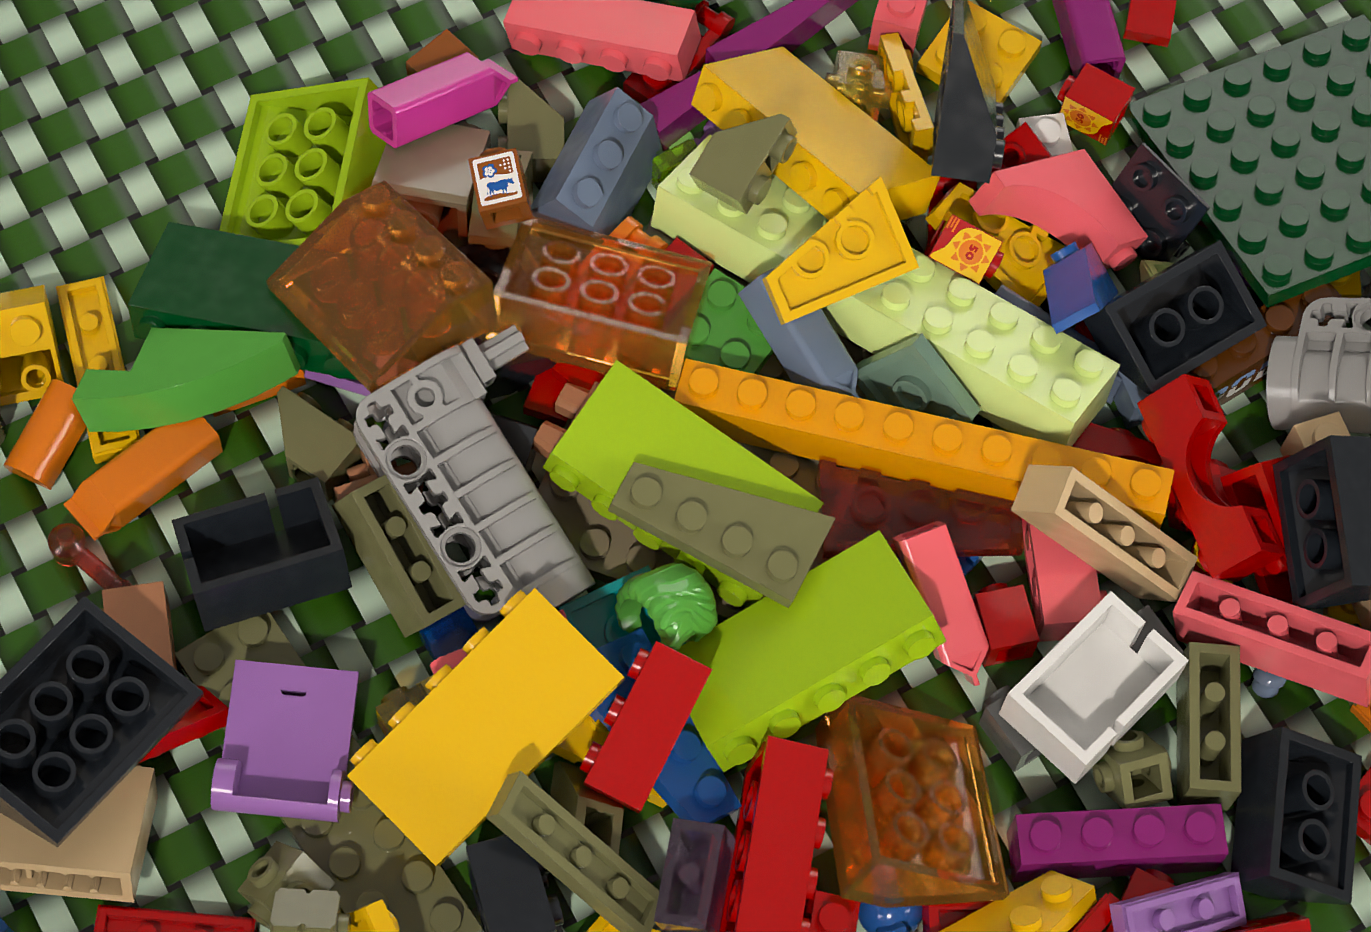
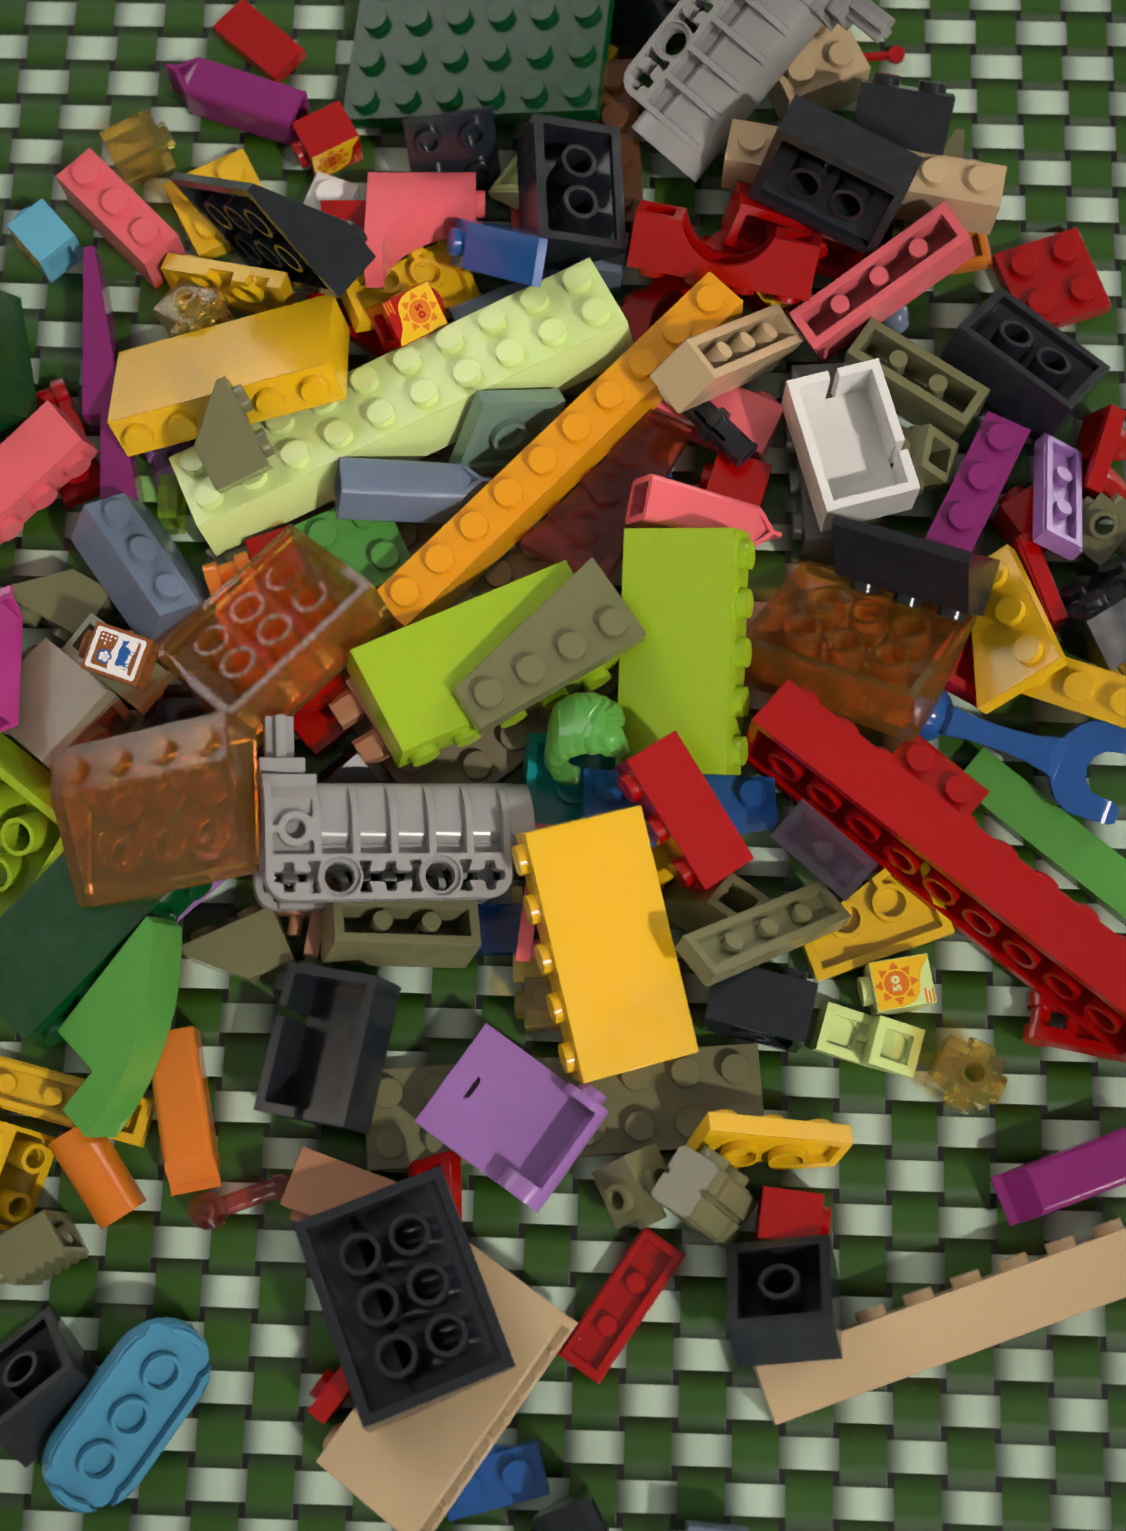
camera: 50 degrees left, 10 degrees up
yellow wing [762,176,919,325] -> none
none -> black pin [682,400,758,468]
none -> black slope [832,515,1000,622]

